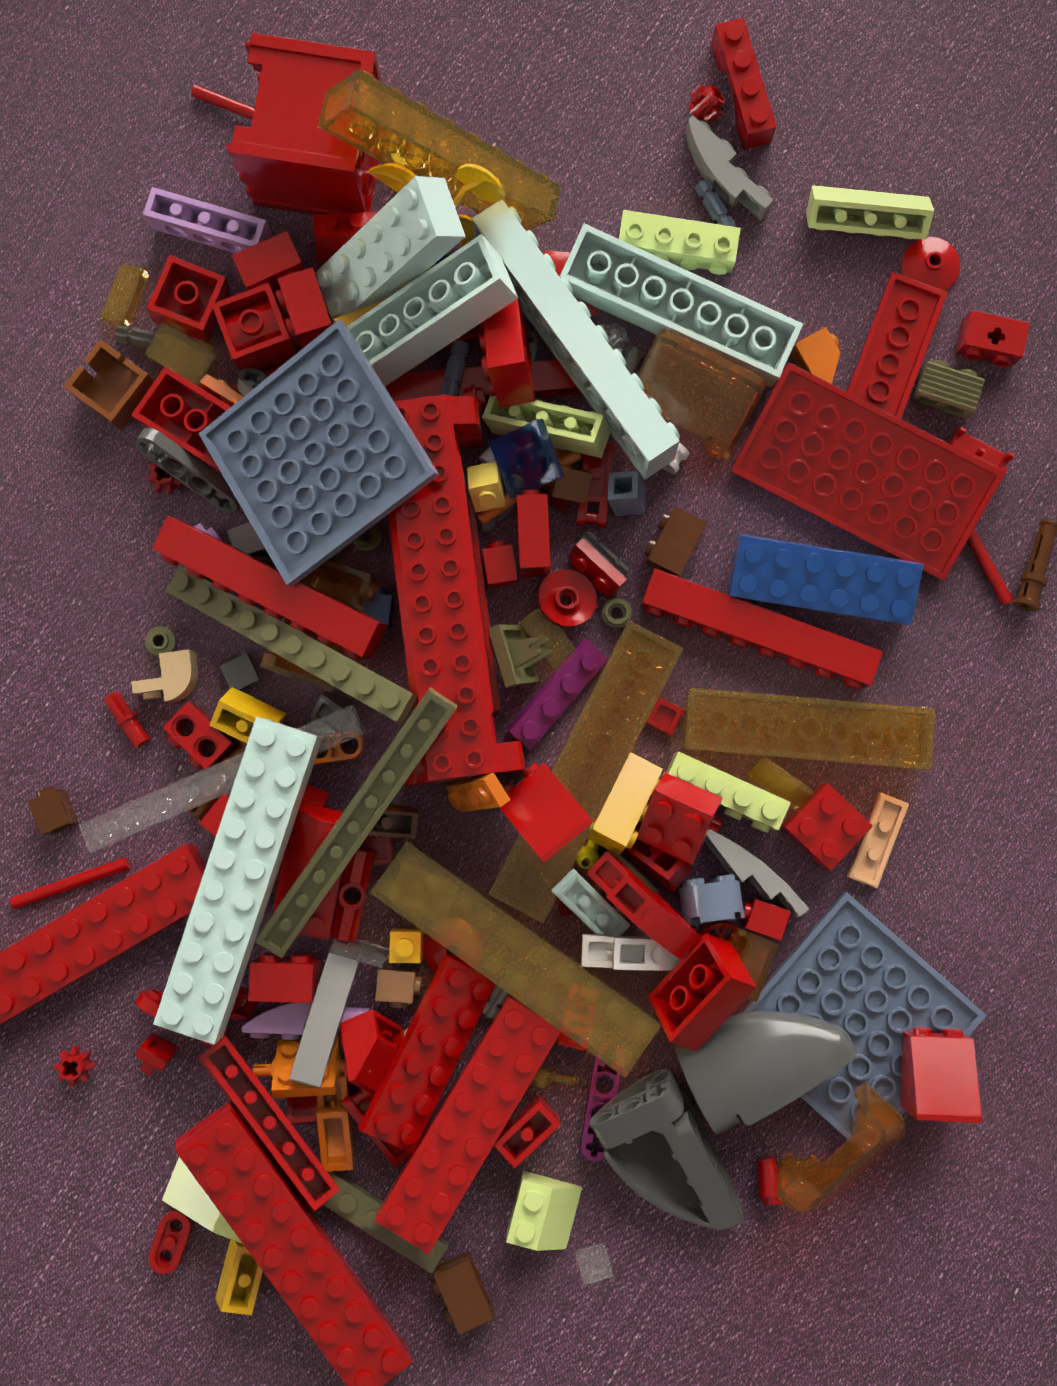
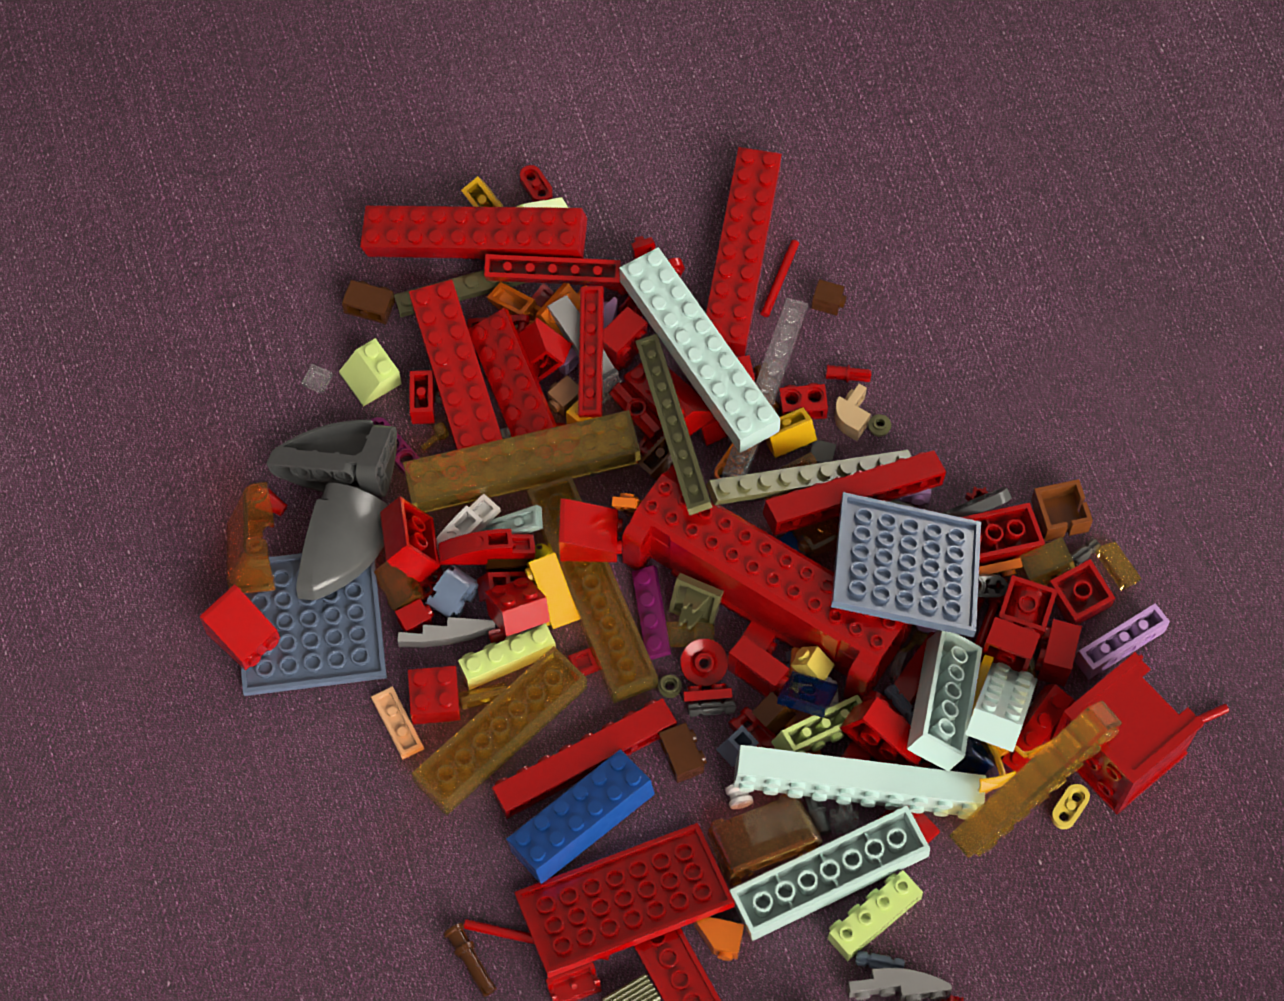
camera: 130 degrees right, 20 degrees down
red gear [53,1045,96,1087] -> none
none -> red tile [578,286,604,418]

